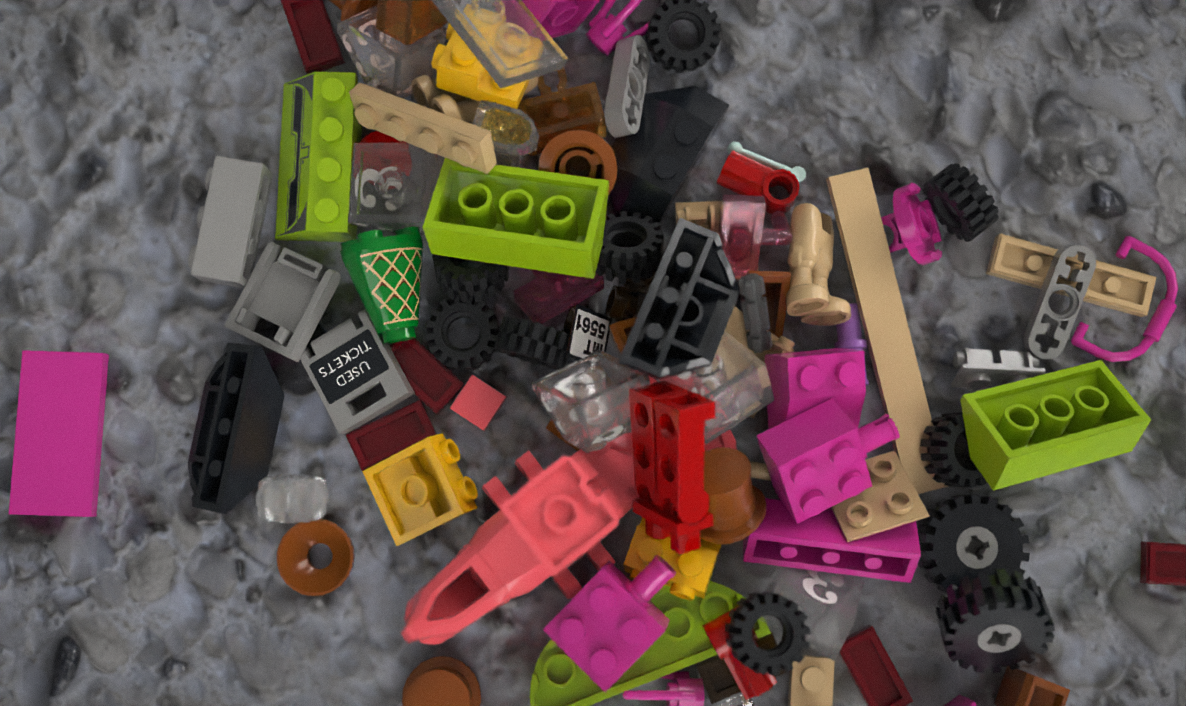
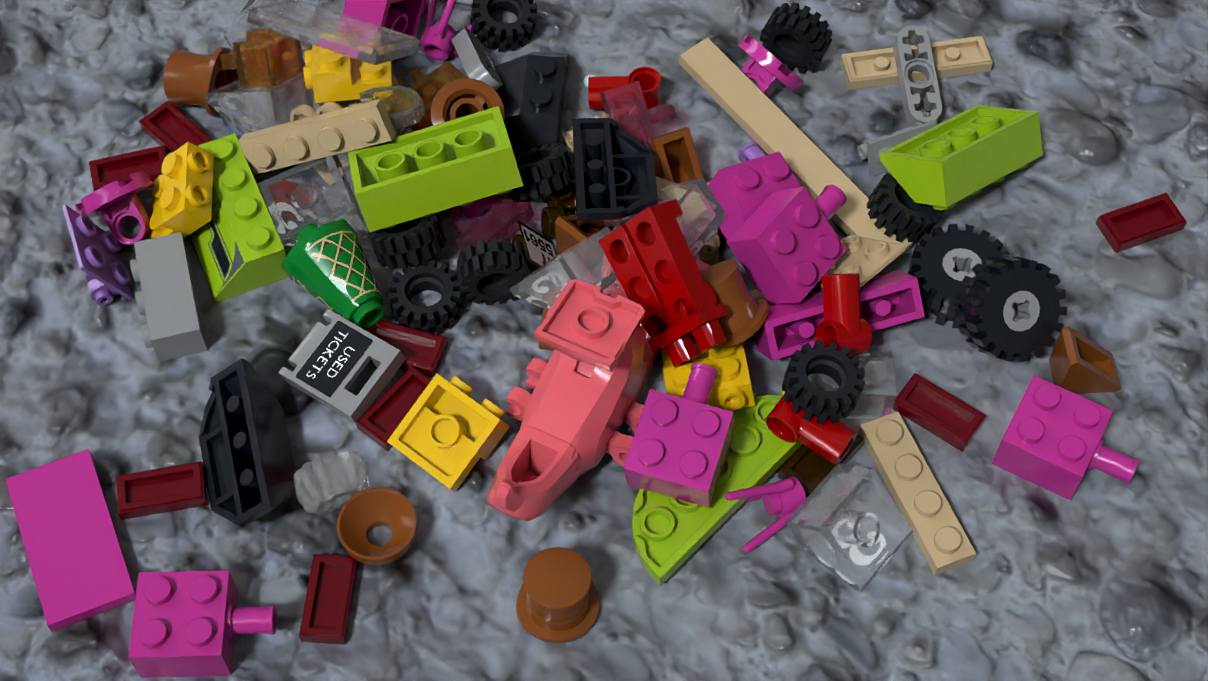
camera: 25 degrees left, 25 degrees down
light grey container [224,242,341,362] -> none
coral tile [450,375,507,431] -> none
dark grey axle [739,273,773,353] -> none
tan piece [786,203,851,326] -> none
dark pink piece [1071,236,1178,362] -> none
none -> medium lavender hinge [62,205,133,306]
none -> dark pink tile [75,170,154,245]
none -> dark red tile [89,145,168,191]
none -> dark red tile [116,461,208,520]
none -> dark pink brick [128,570,277,678]
none -> yellow plate [149,142,214,238]
none -> dark red tile [299,554,359,645]
none -> red piece [815,273,872,355]

